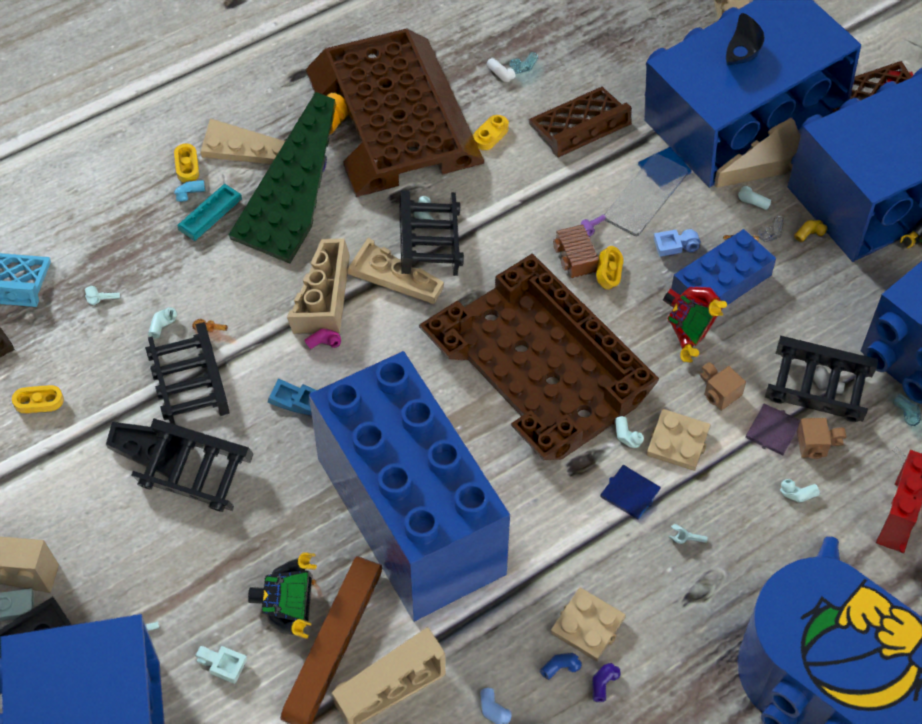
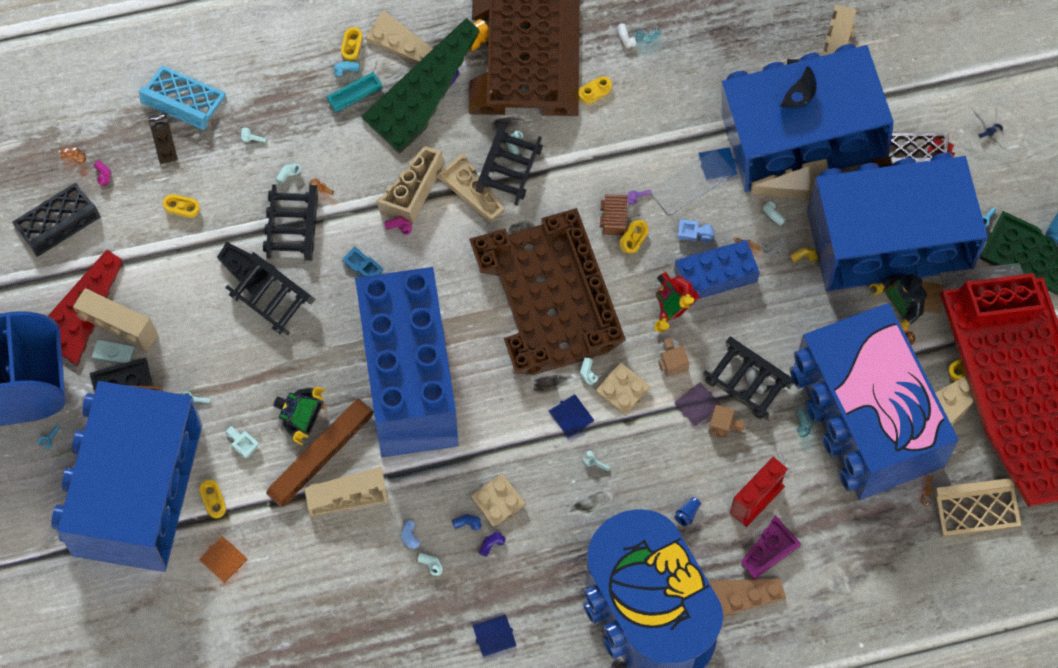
camera: 20 degrees right, 10 degrees up
reddish brown fence [529,86,632,158] -> none
light aqua arm [780,479,820,502] -> none

